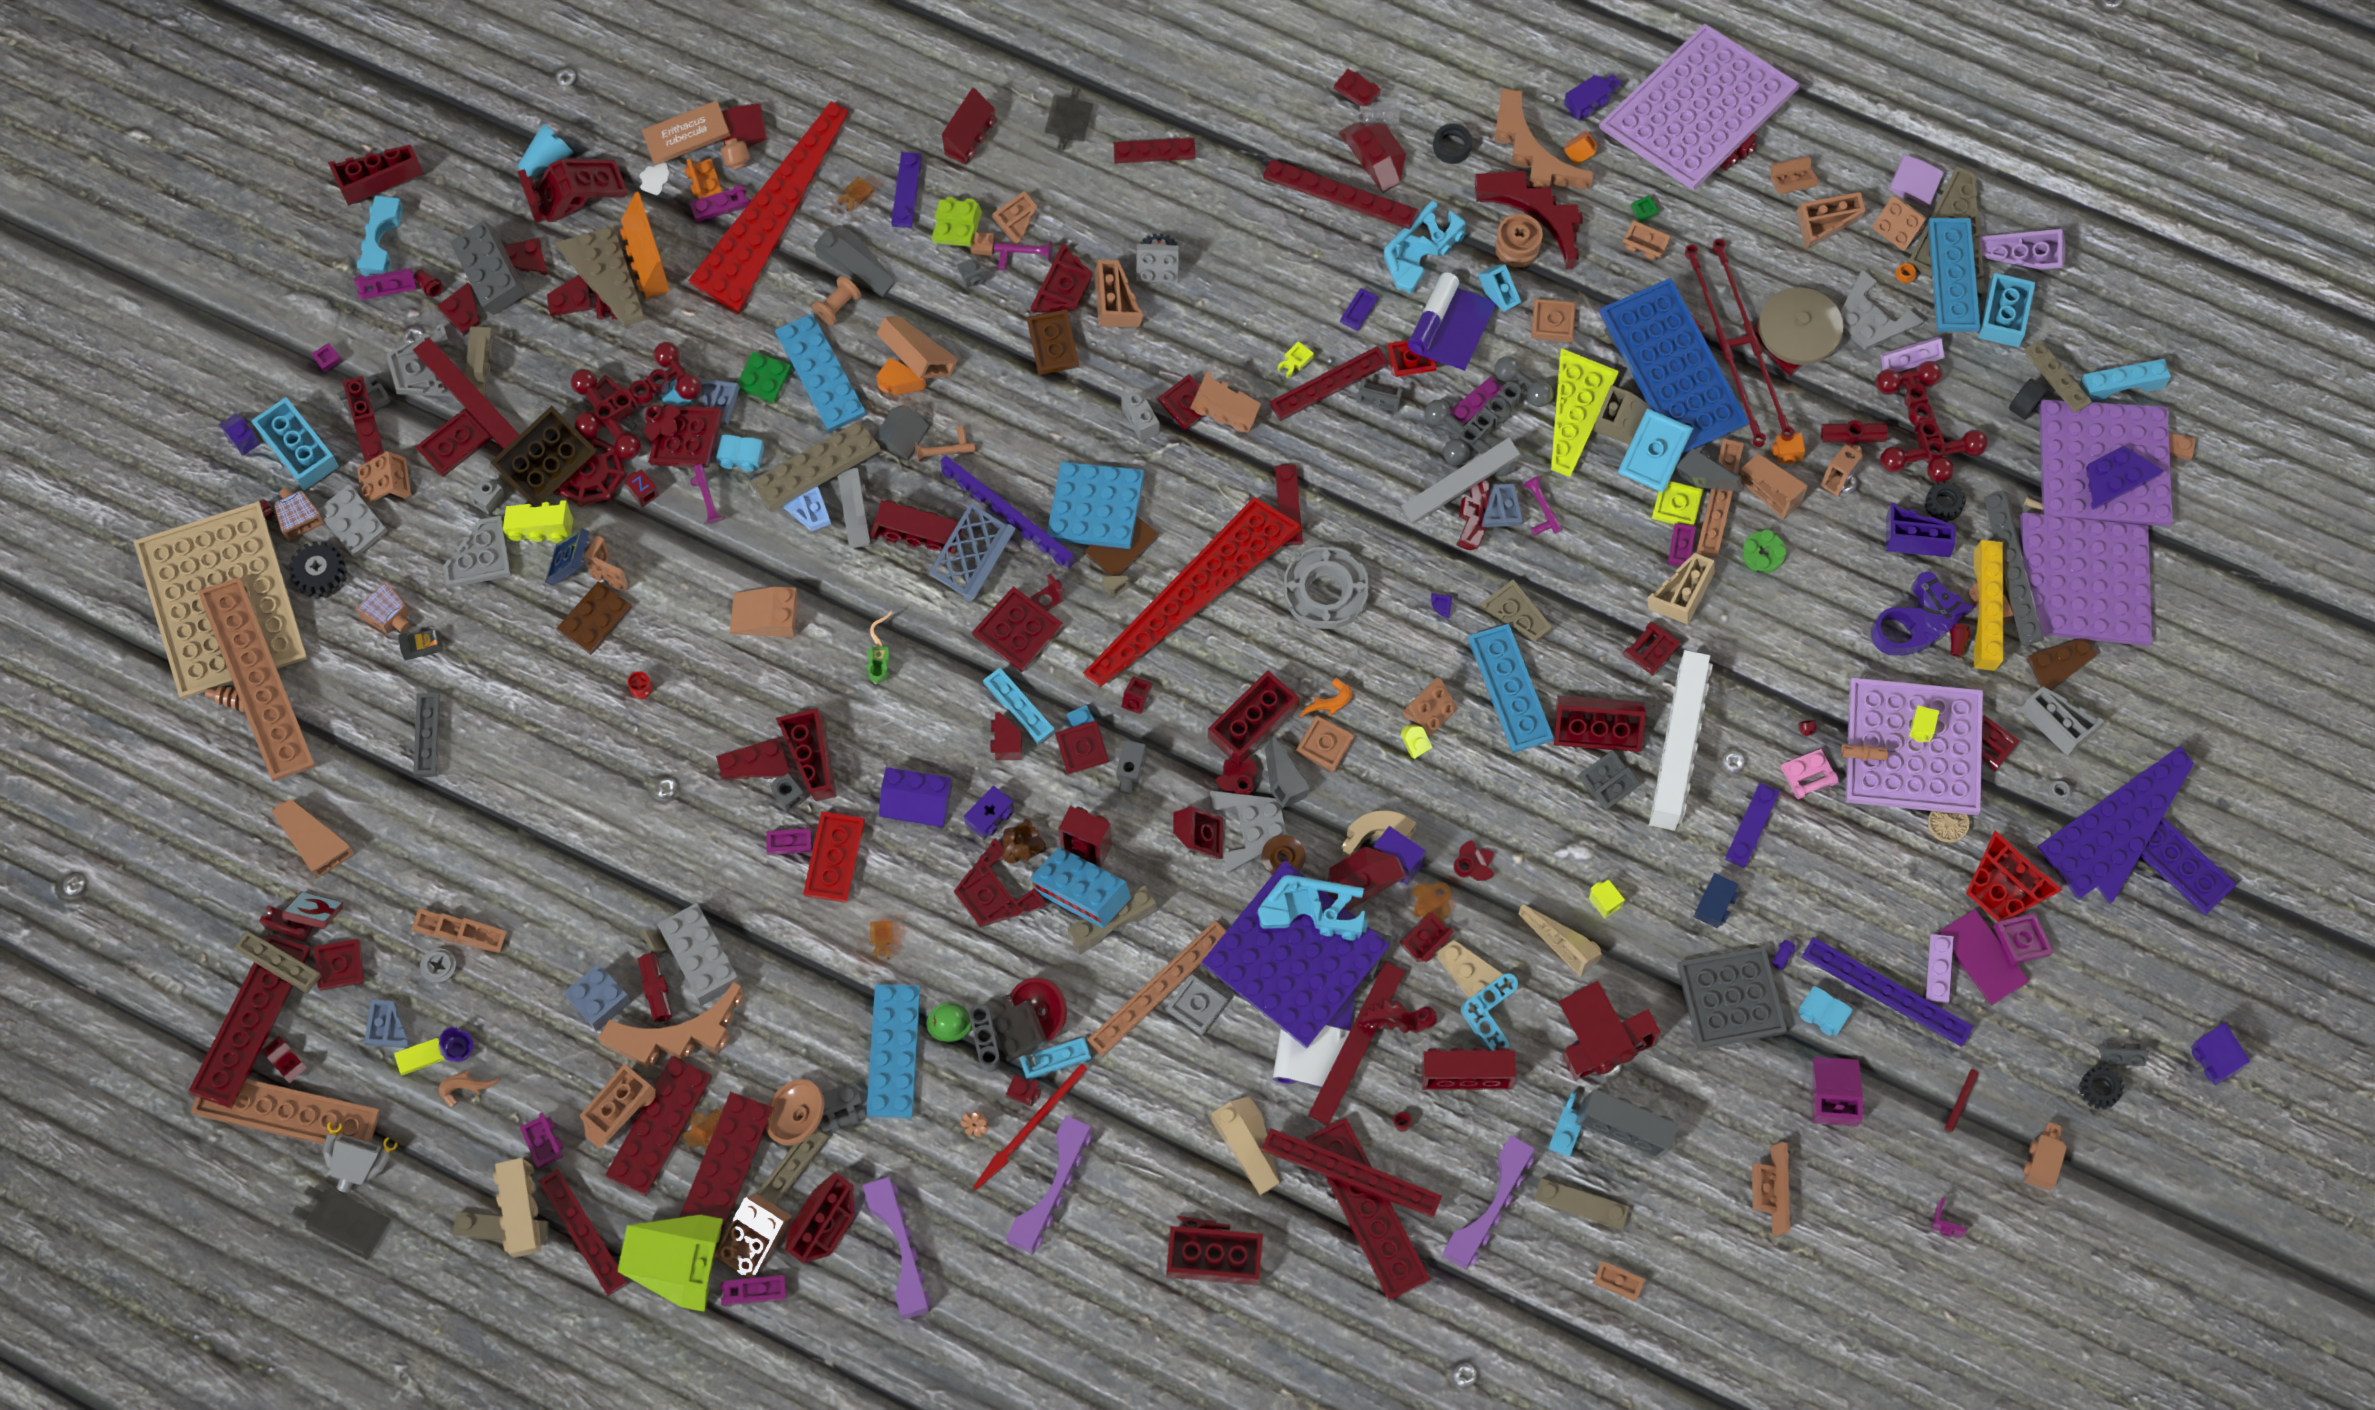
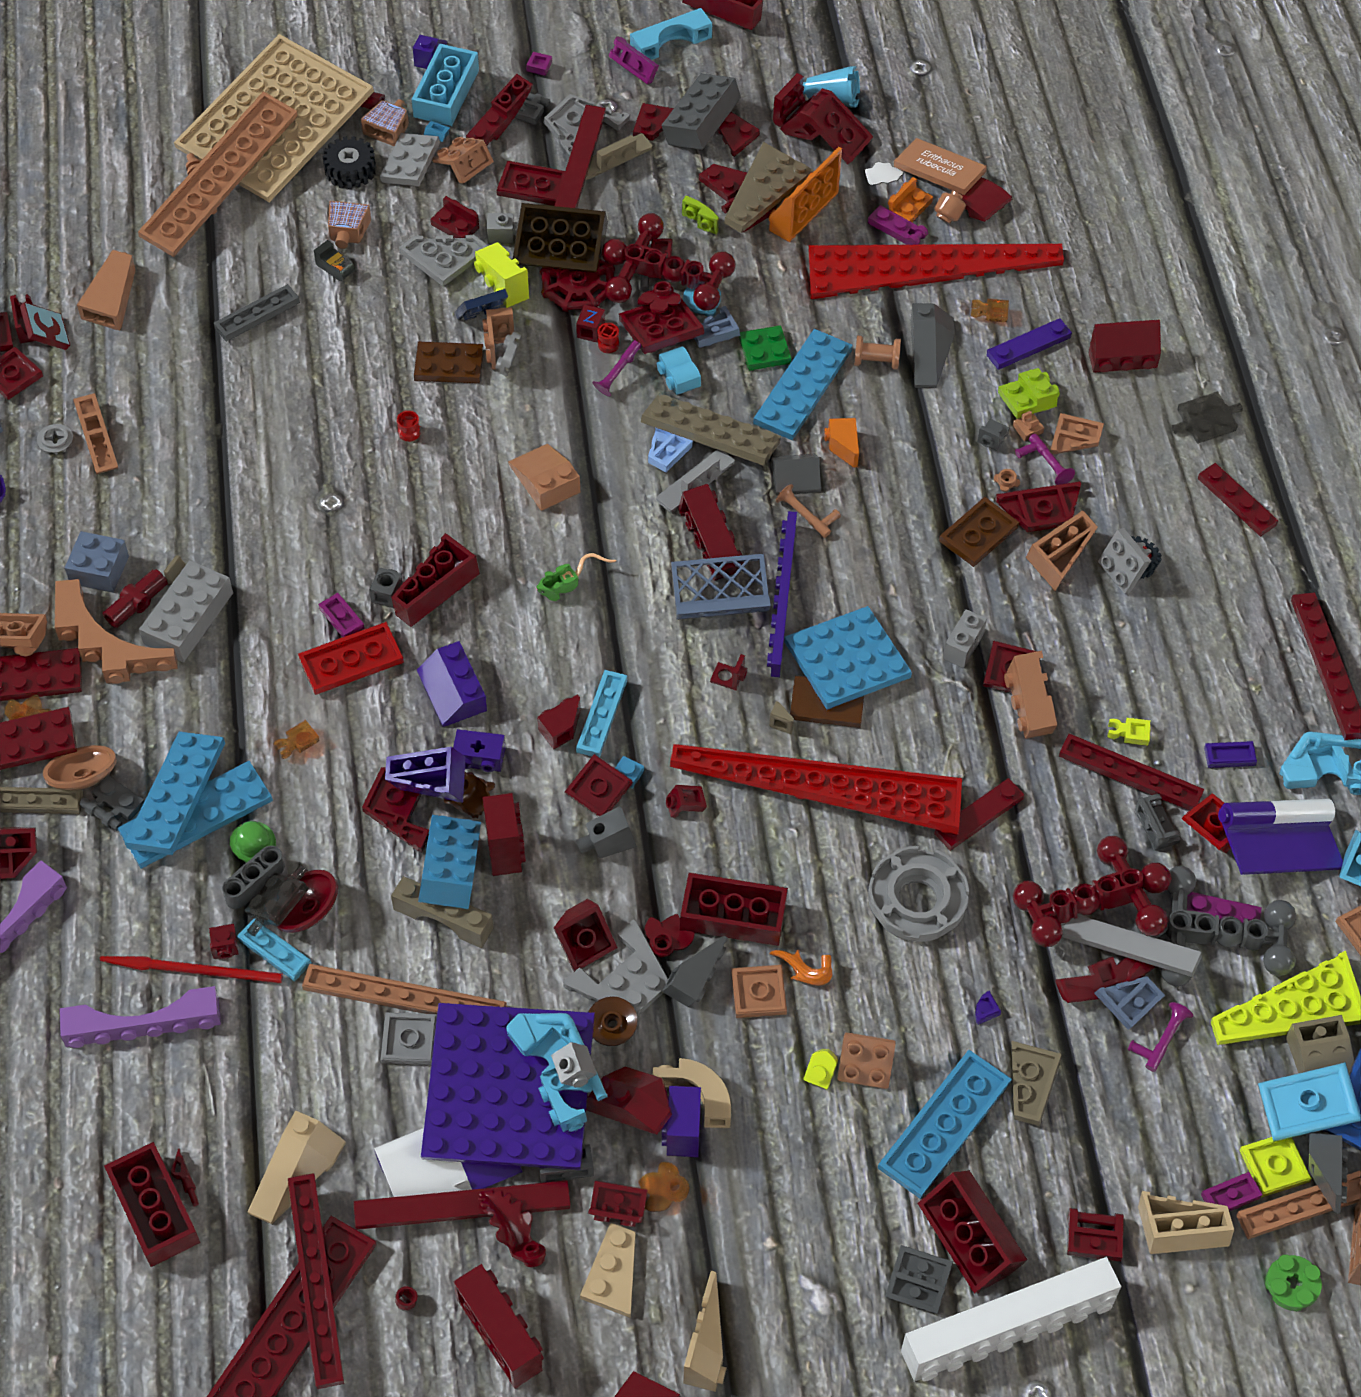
camera: 55 degrees right, 10 degrees down
dark red cone [414,269,443,297] -> none
dark red wing [716,738,790,779] -> none
nougat slope [877,316,958,378] -> none
nougat plant [961,1110,989,1137] -> none
dark red plate [972,586,1063,673] -> none
dark red plate [1453,840,1494,881] -> none
medium azure beam [1461,974,1518,1051] -> none
neon yellow brick [1589,879,1625,919] -> none
none -> dark azure plate [124,732,226,855]
none -> dark purple wedge [385,747,465,803]
none -> dark azure plate [424,121,450,142]
none -> dark red bracket [430,196,479,238]
none -> light grey plate [495,332,522,376]
none -> light grey brick [551,1042,597,1088]
none -> red wheel [597,323,619,353]
none -> lime slope [682,196,719,235]
none -> nougat plate [993,469,1020,492]
none -> dark red piece [1012,836,1172,947]

